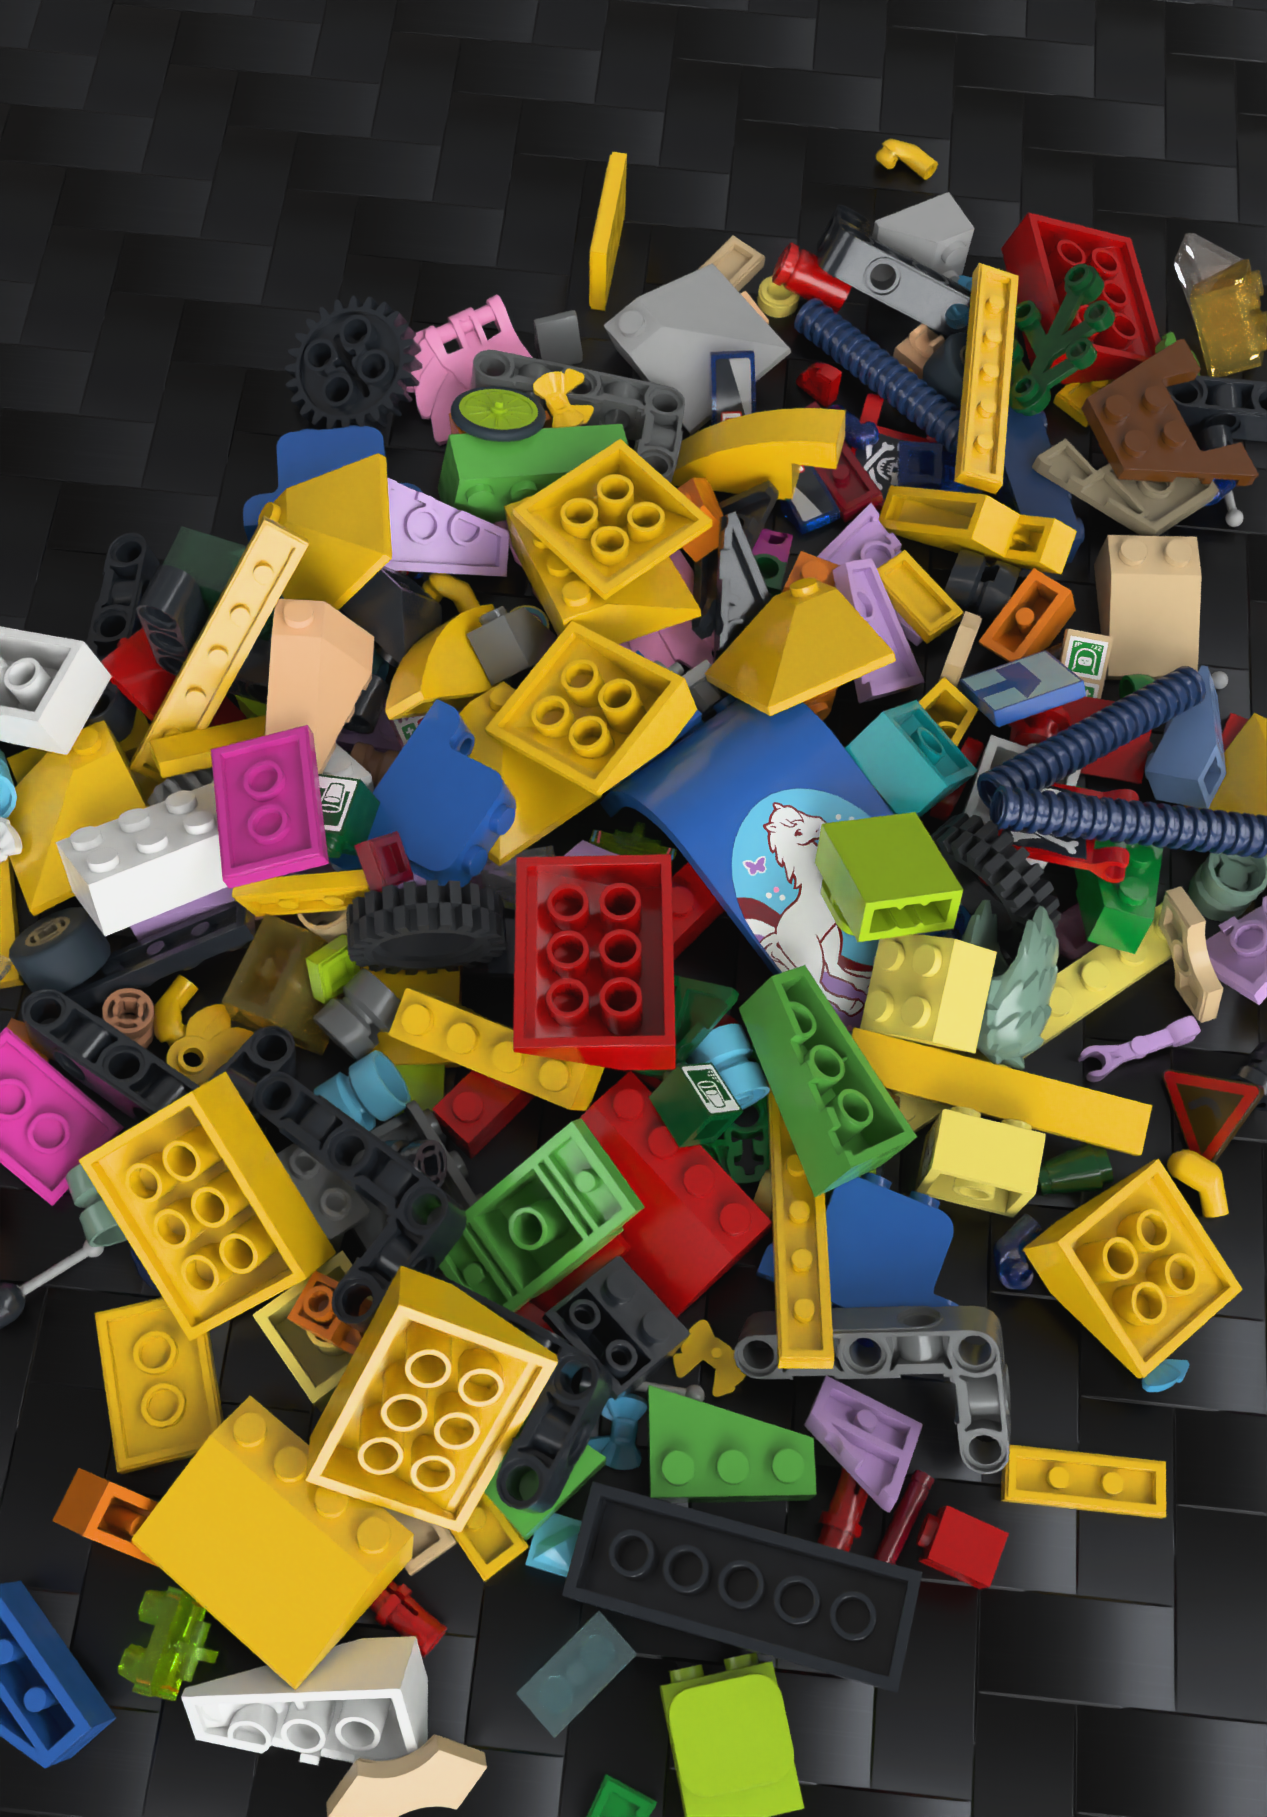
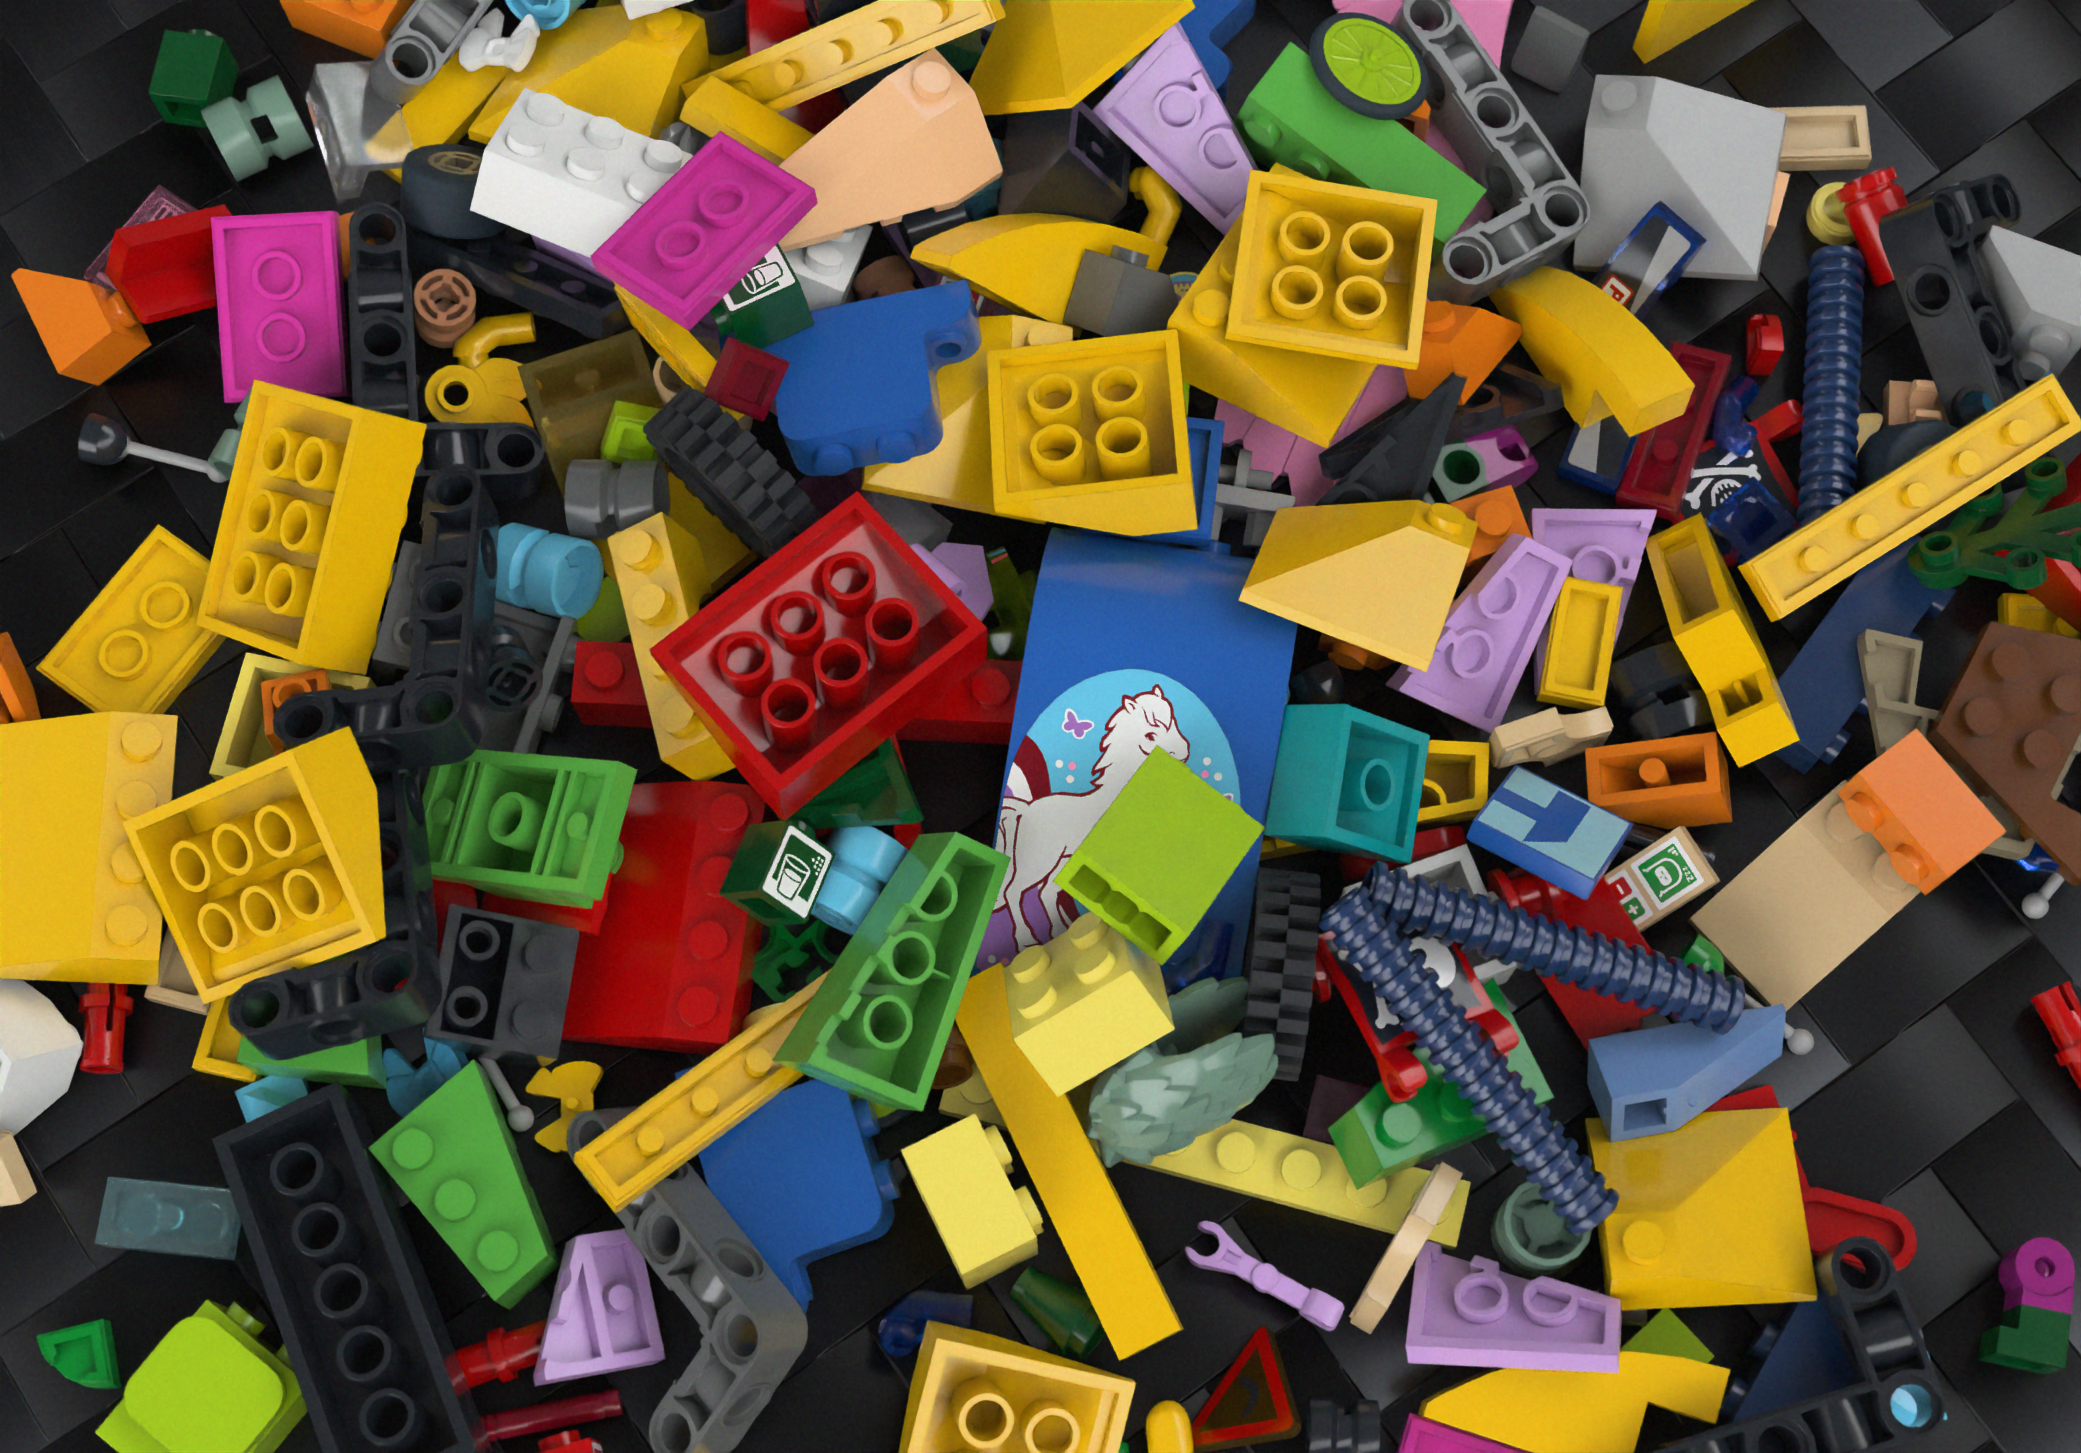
camera: 55 degrees right, 5 degrees up
yellow piece [533,369,594,428] -> none
none -> orange brick [1837,728,2007,896]

